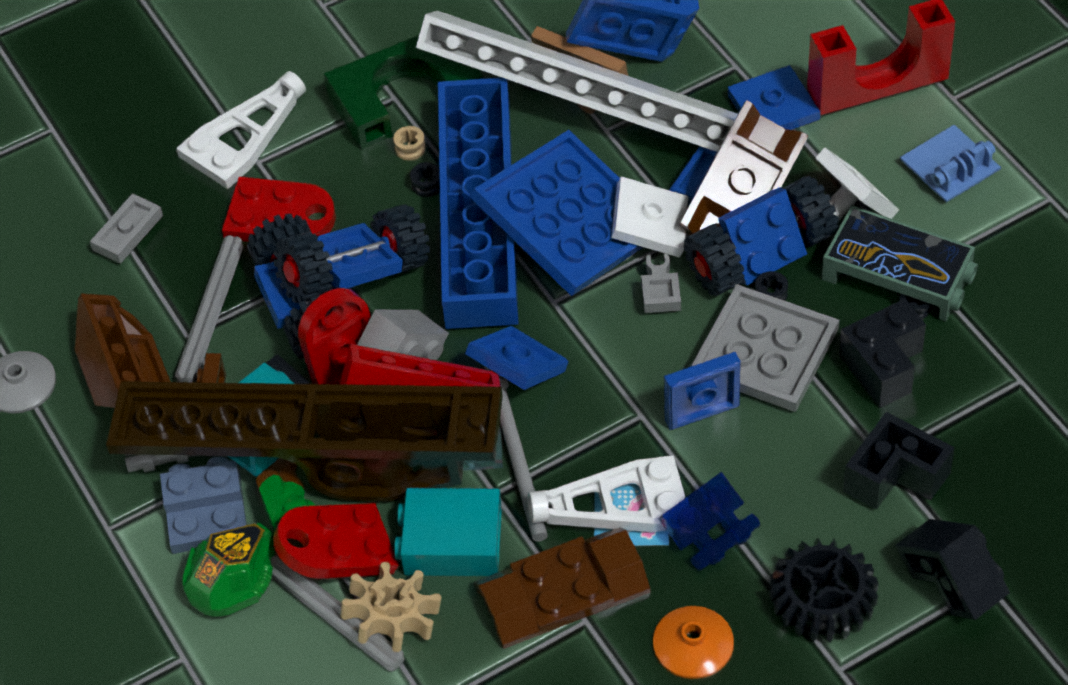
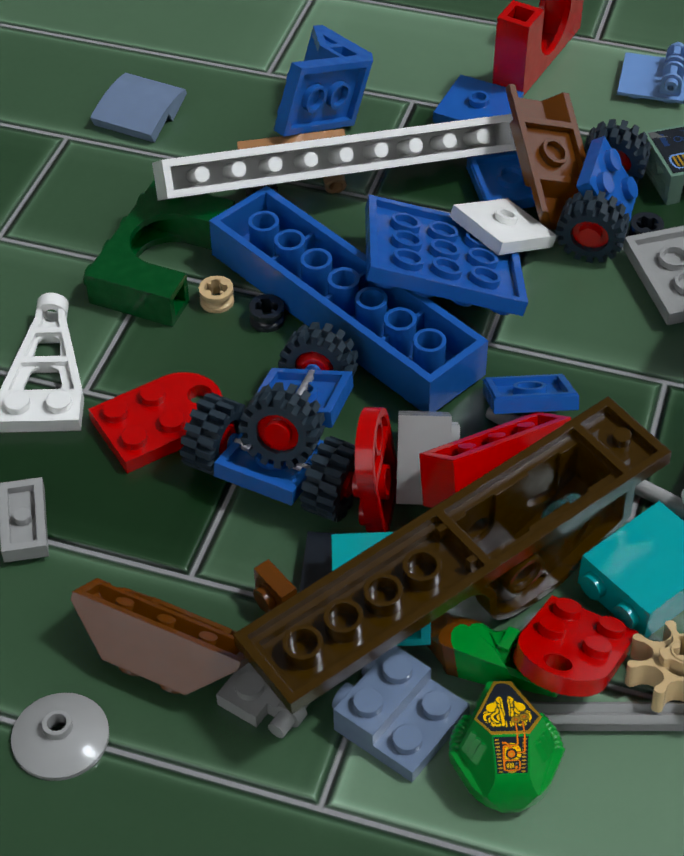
camera: 45 degrees left, 5 degrees down
light grey axle [175,235,244,382] -> none
light grey plate [641,253,681,313] -> none
white tile [816,148,900,224] -> none

